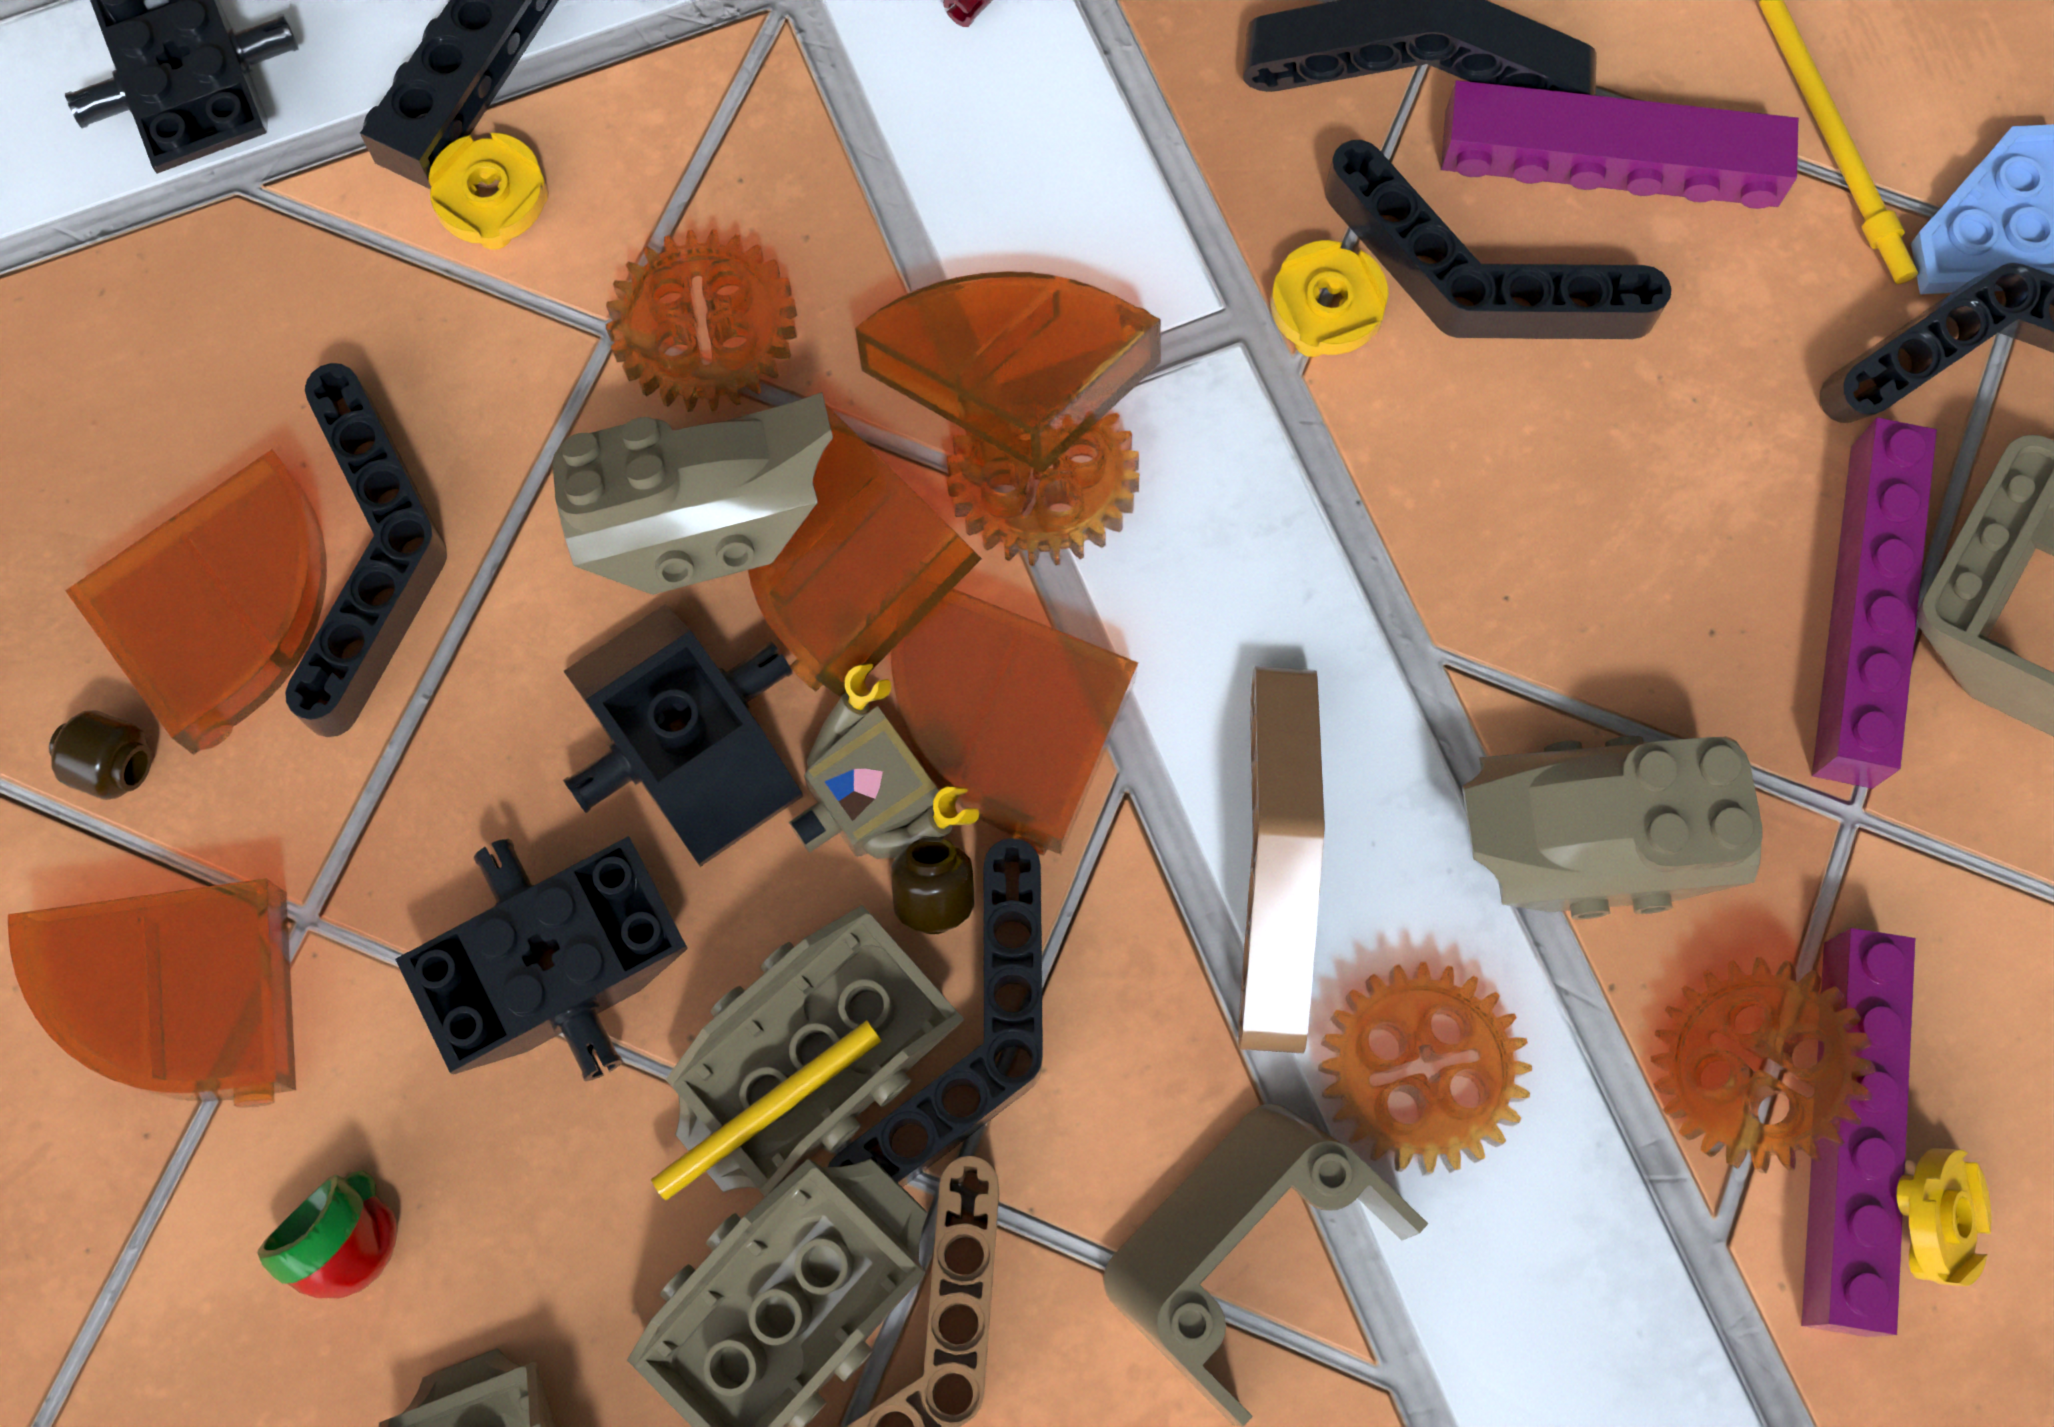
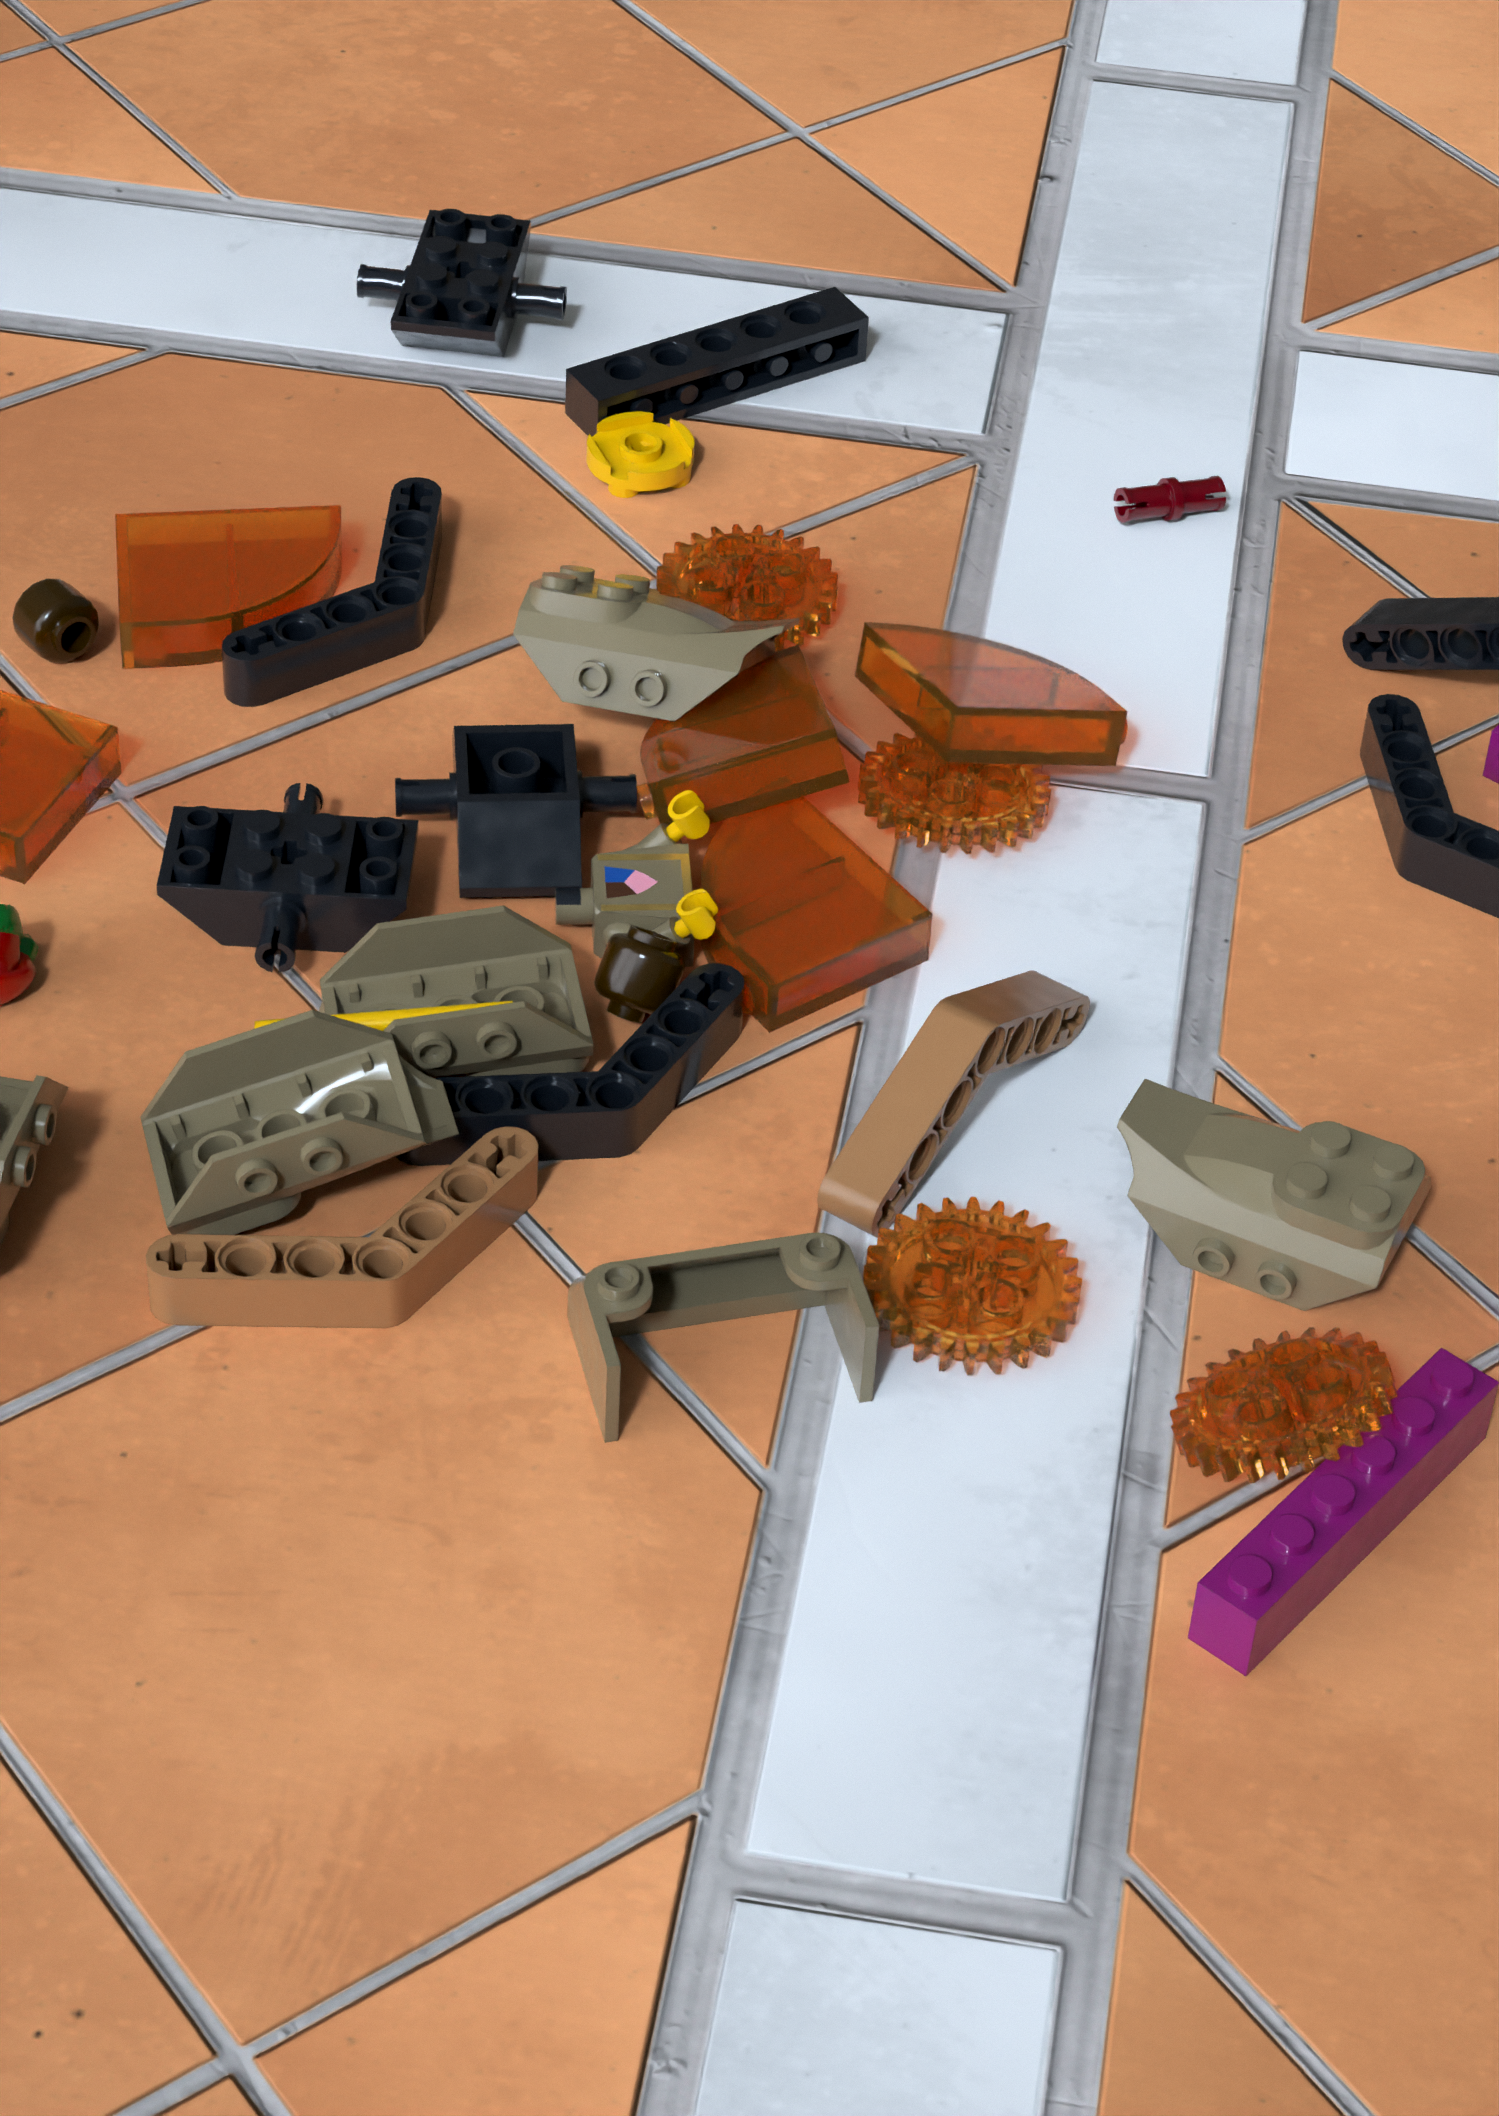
camera: 30 degrees right, 30 degrees down
yellow plate [1270,240,1389,357] -> none
yellow plate [1897,1148,1992,1286] -> none

